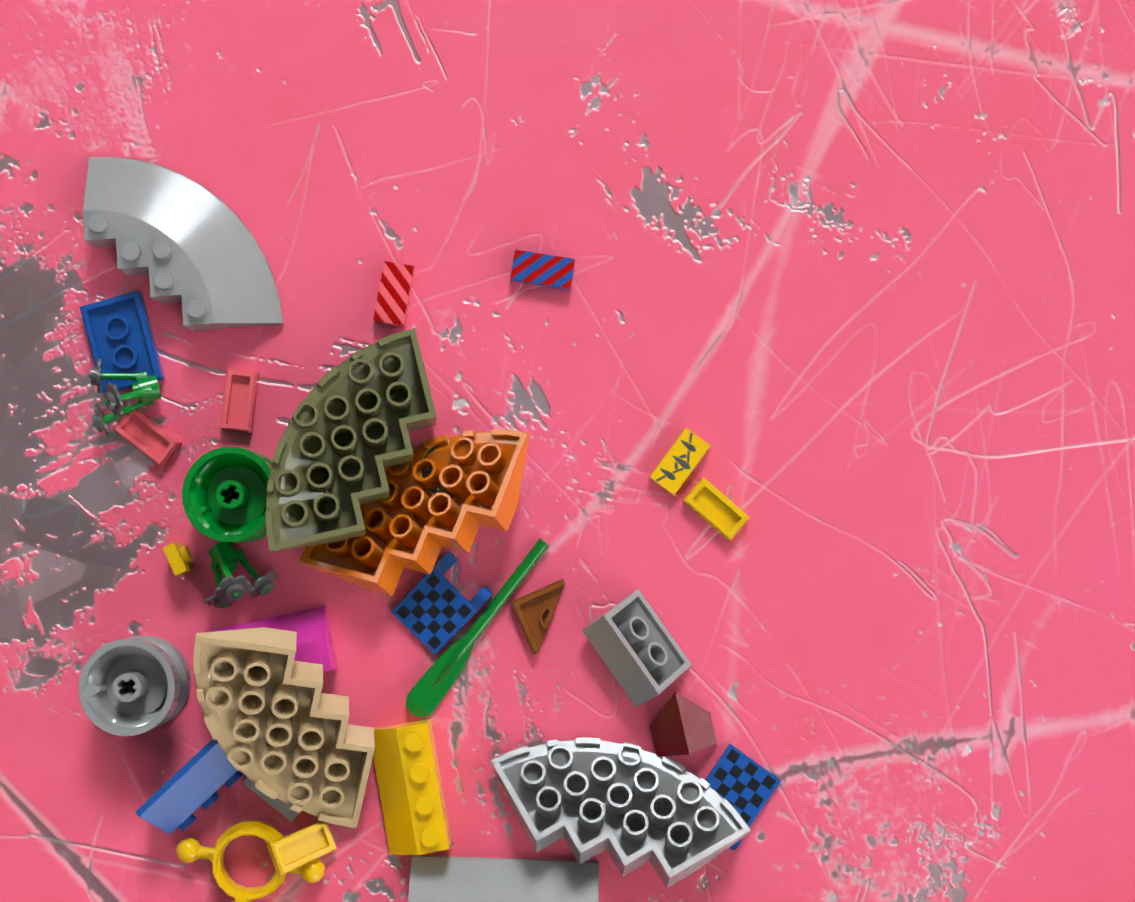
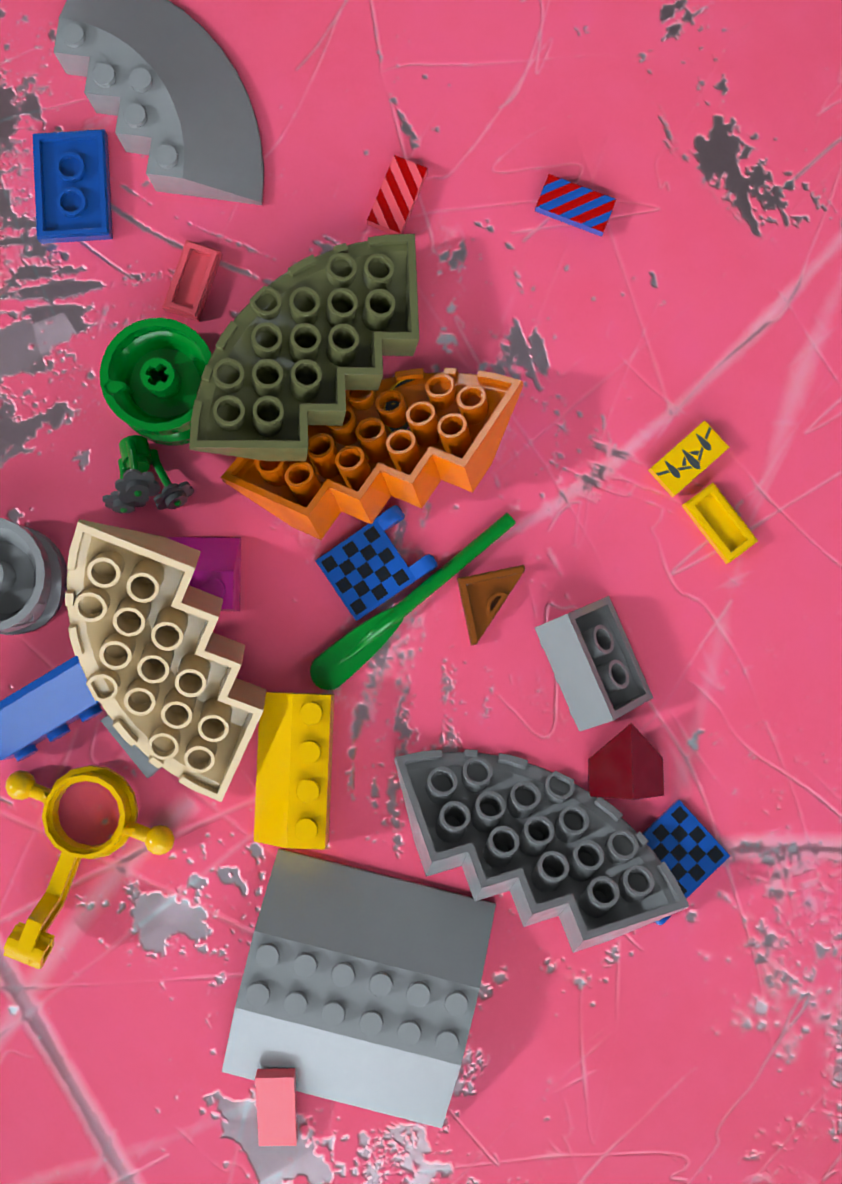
camera: 15 degrees right, 0 degrees up
plant [89,358,161,437] -> none
coral tile [113,409,182,467] -> none
yellow plate [163,542,194,576] -> none
yellow tile [267,821,337,875] -> none

